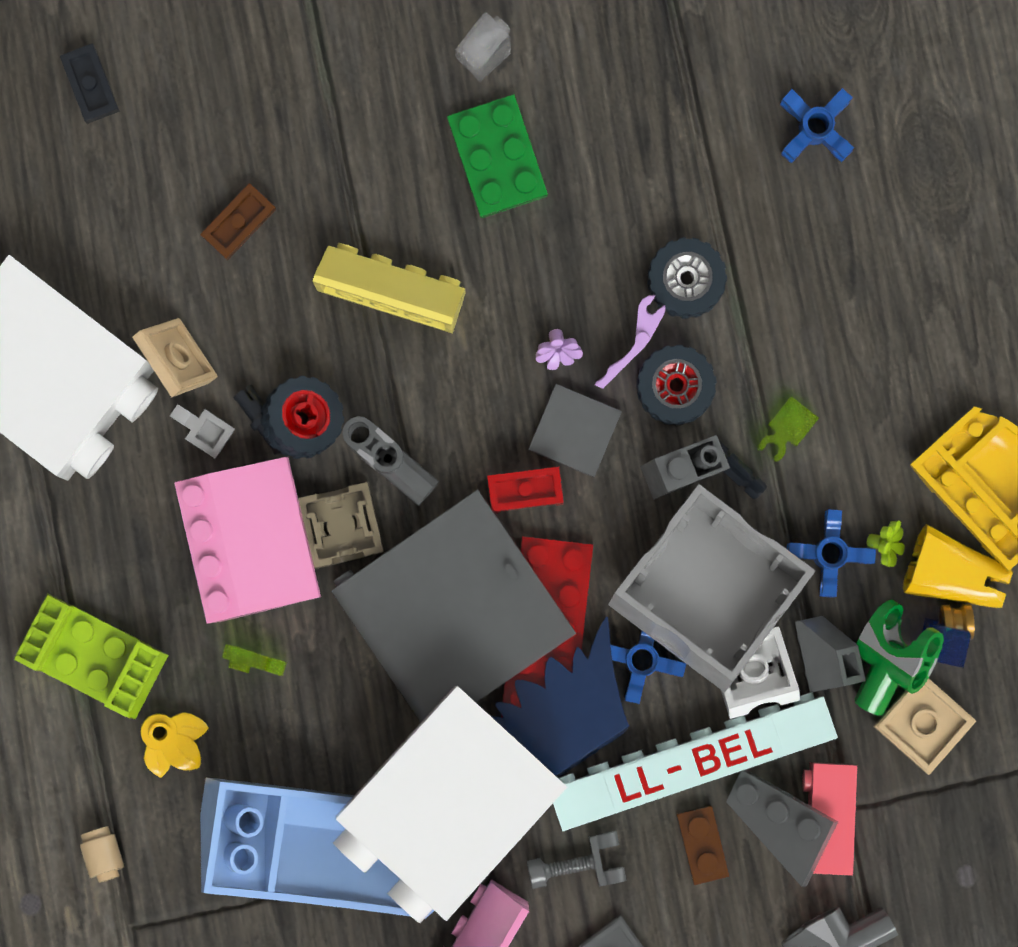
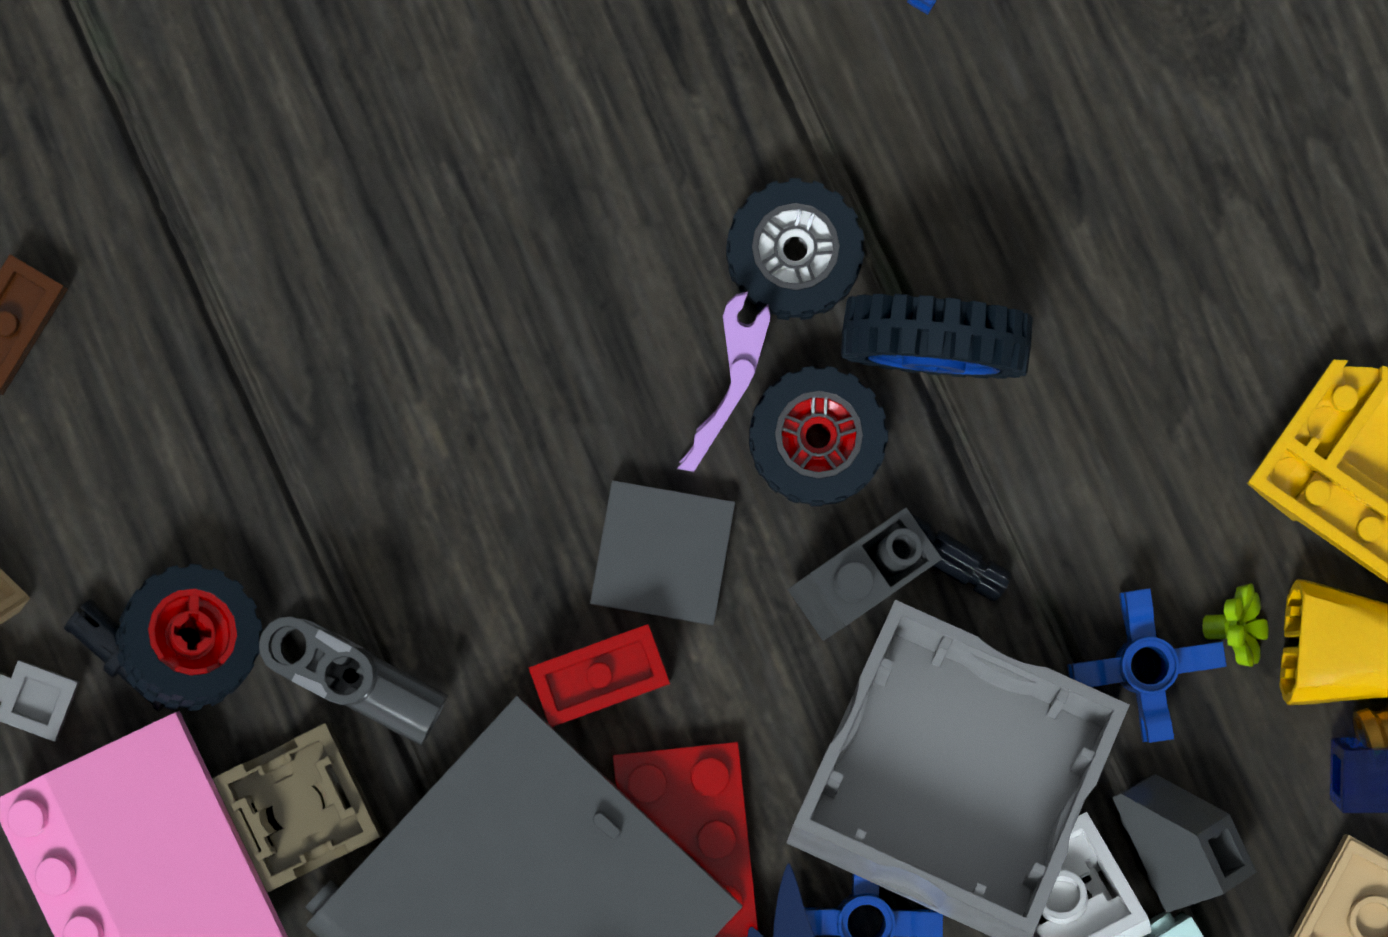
camera: 15 degrees left, 0 degrees up
light yellow slope [313,243,465,334] -> none
green plate [447,94,548,218] -> none
lavender plant [536,329,583,370] -> none
clear neon green plate [758,396,819,462] -> none
green connector [854,600,944,716] -> none
none -> black wheel [841,294,1033,379]

